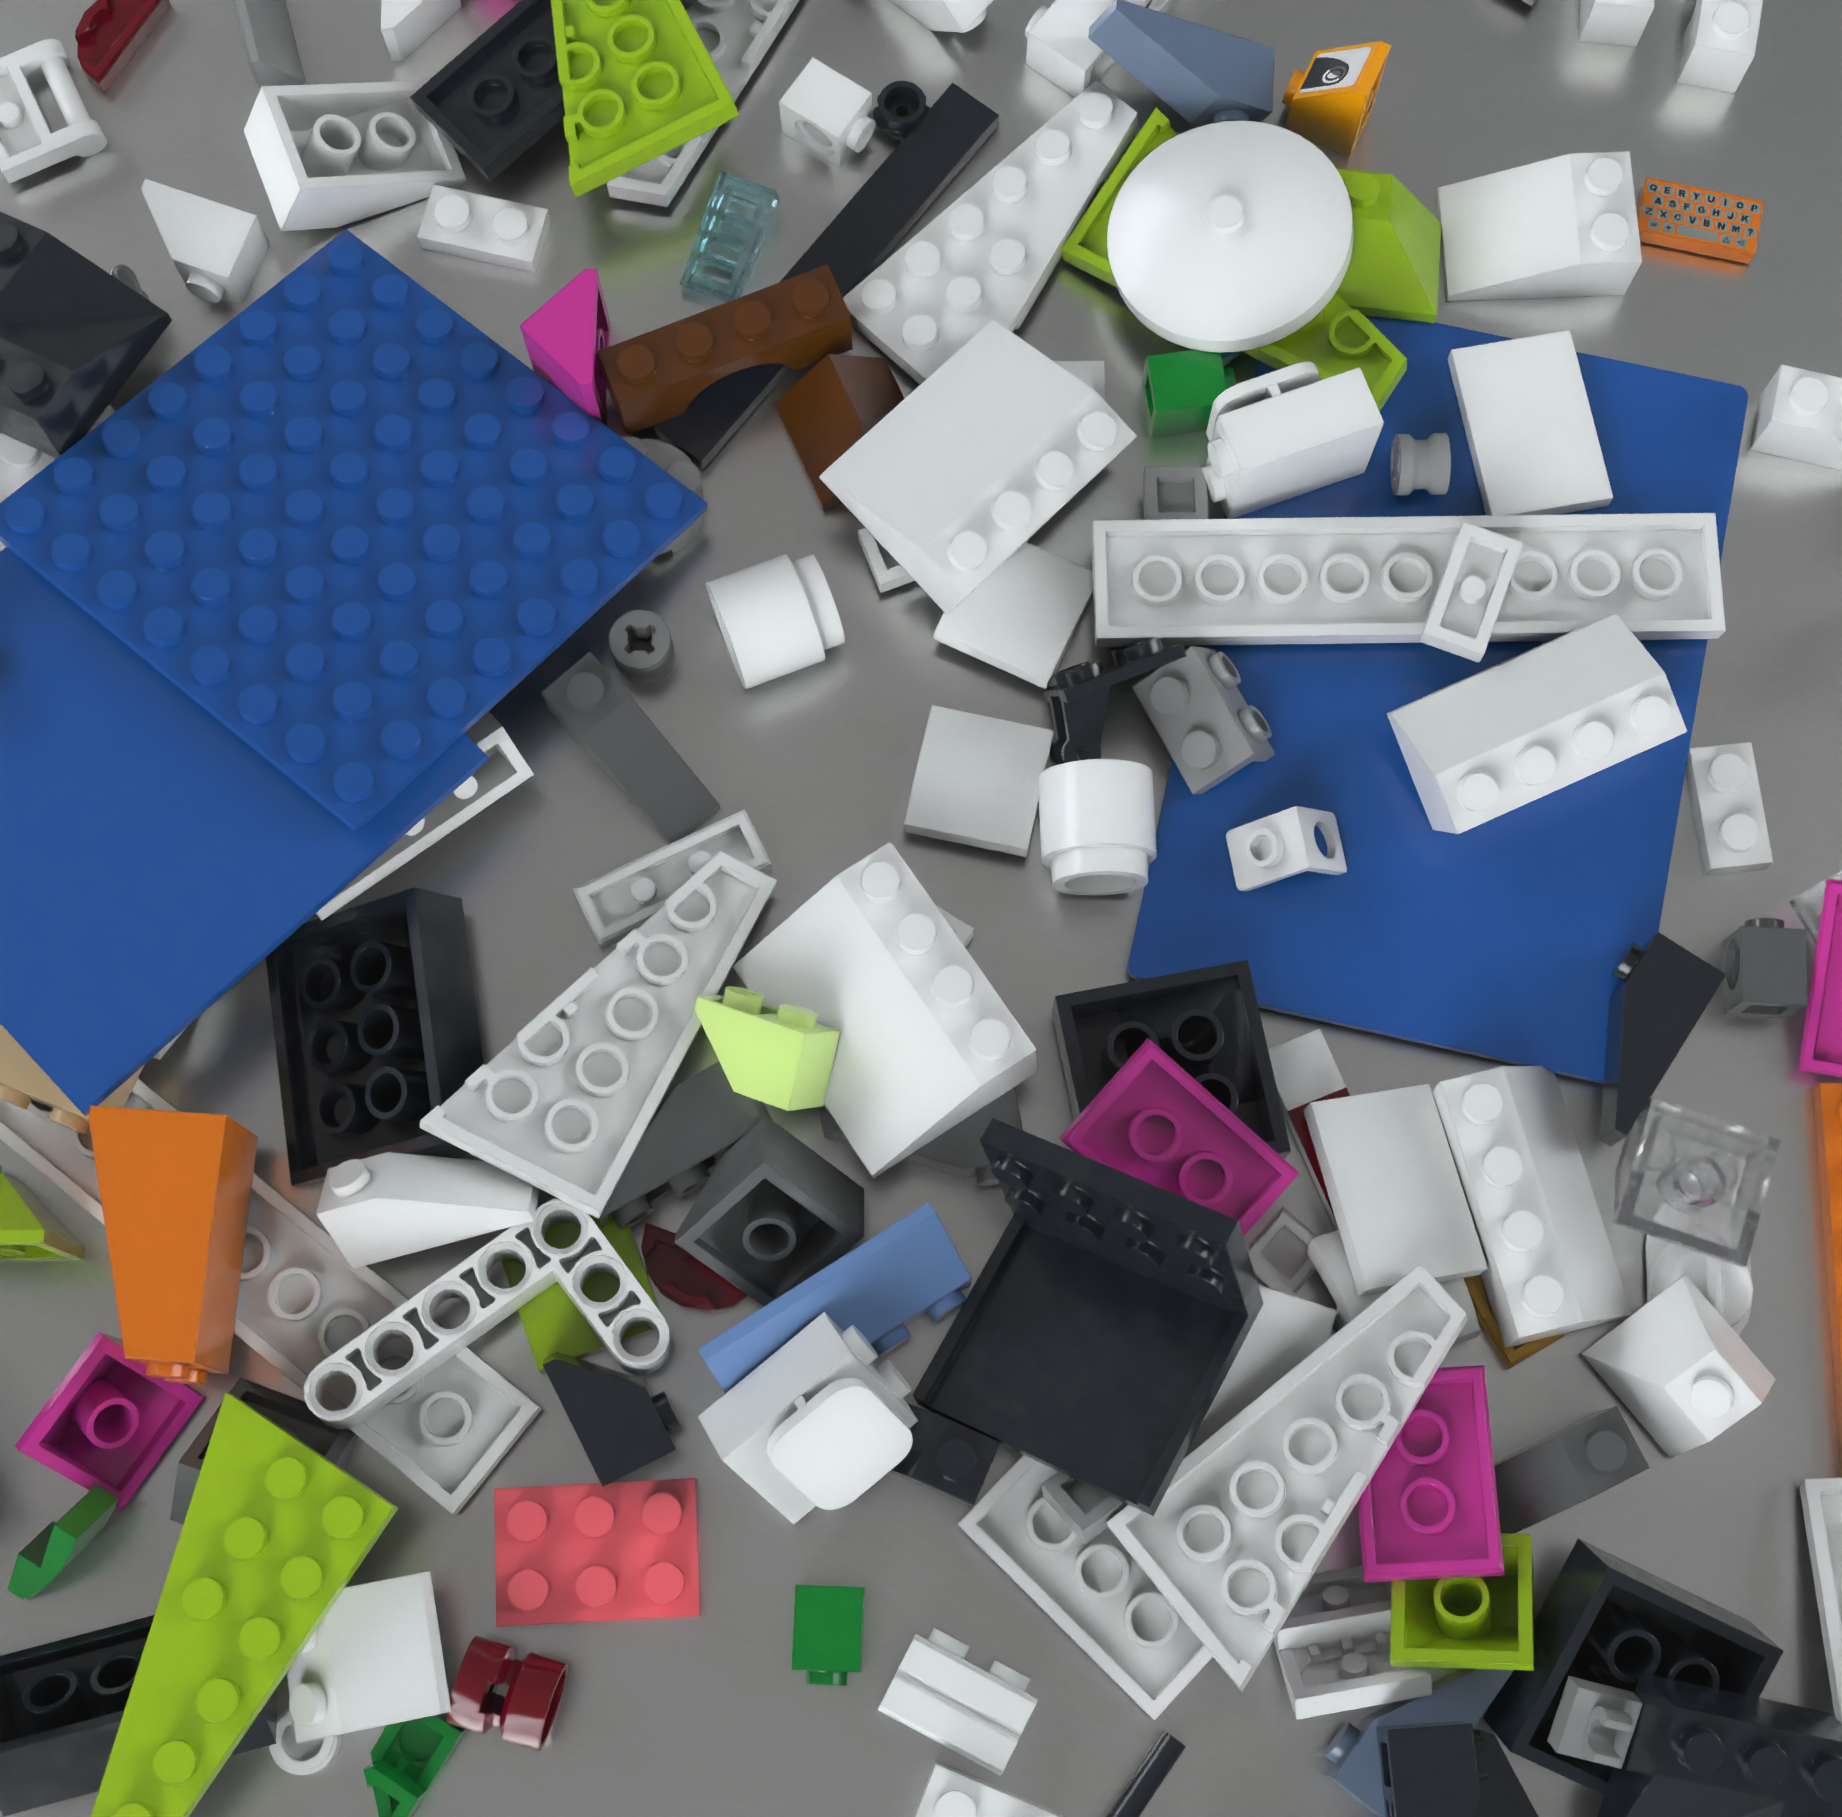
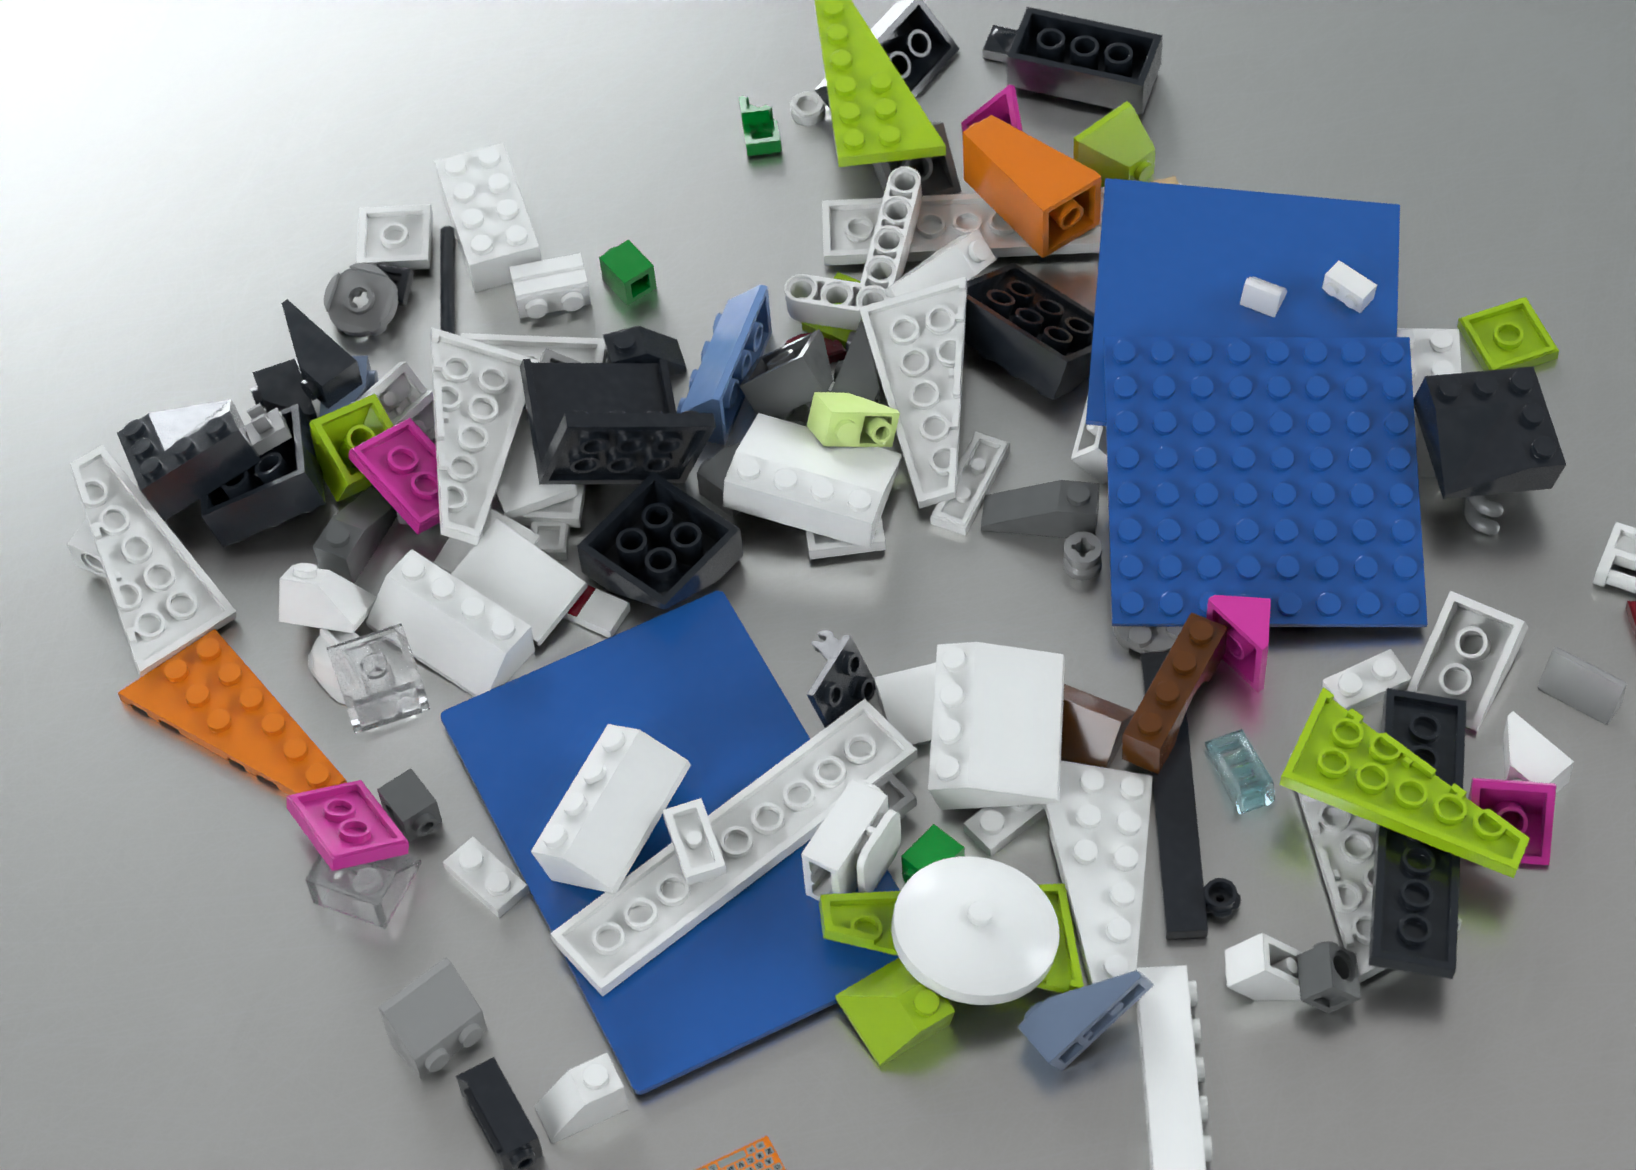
camera: 145 degrees right, 20 degrees down
green slope [7,1484,118,1600] -> none
white slope [141,178,270,305] -> none
white slope [287,1571,451,1743] -> none
dark red wheel [447,1636,568,1751] -> none
coral plate [494,1478,702,1627] -> none
black slope [543,1352,682,1487] -> none
white brick [698,1312,919,1524] -> none
white piece [706,554,845,689] -> none
white brick [779,57,876,168] -> none
white slope [903,705,1054,857] -> none
white piece [1038,759,1157,896] -> none
dark pink tile [1059,1038,1300,1237] -> none
light grey bracket [1132,646,1275,795] -> none
white bracket [1226,806,1347,891] -> none
light orange slope [1282,41,1392,157] -> none
light grey wheel [1390,433,1451,495] -> none
white slope [1436,151,1642,301] -> none
white tile [1447,330,1613,516] -> none
black slope [1599,932,1726,1147] -> none
none -> white slope [1240,277,1287,318]

